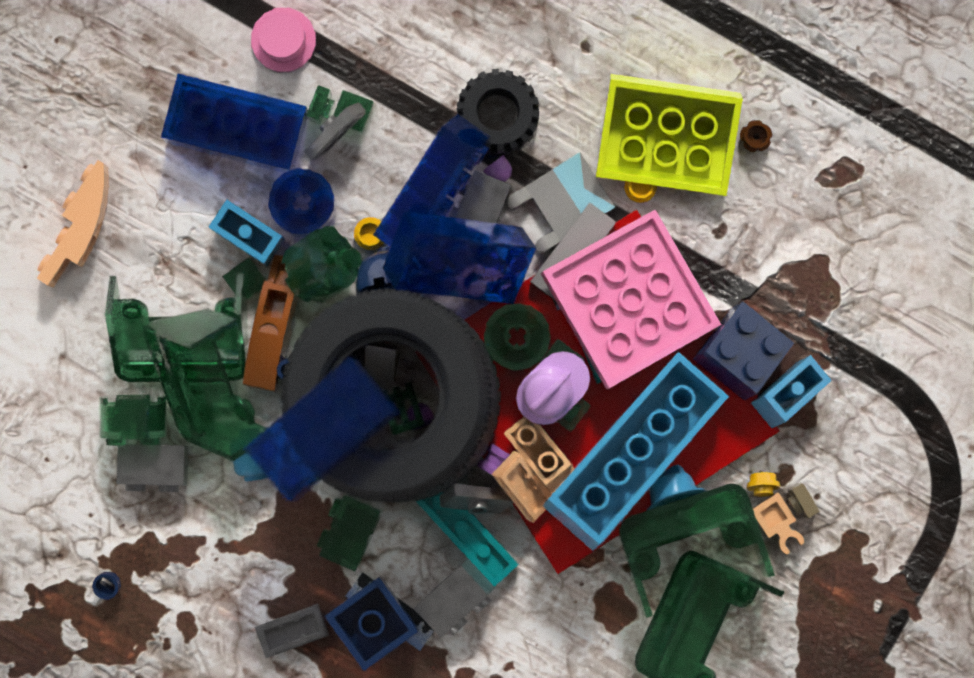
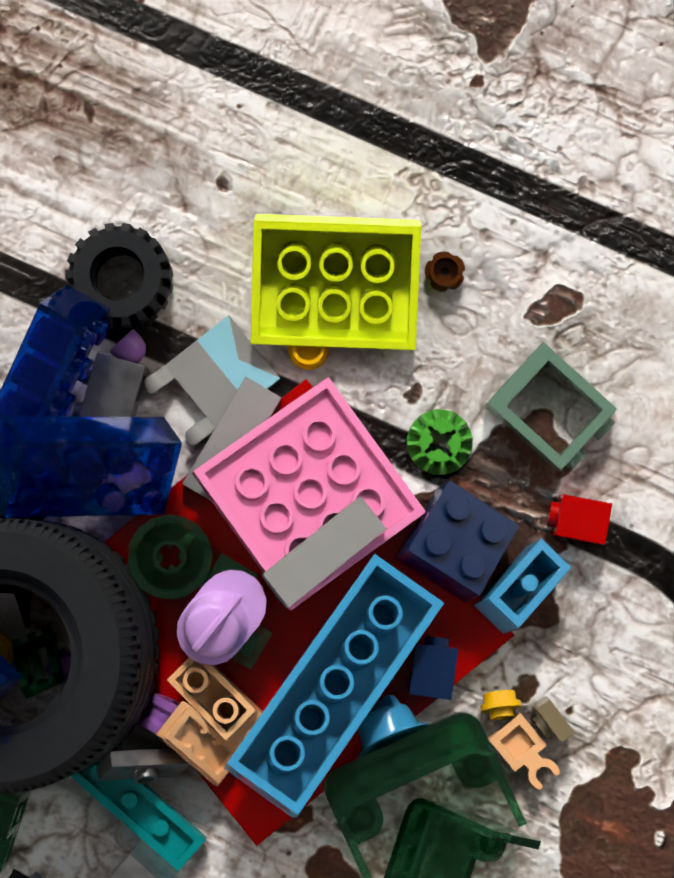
camera: 10 degrees left, 0 degrees up
none -> light grey tile [261,496,387,609]
none -> bright green gear [407,409,473,475]
none -> dark blue brick [408,635,458,700]
none -> sand green window [484,342,617,472]
none -> red brick [546,494,612,545]

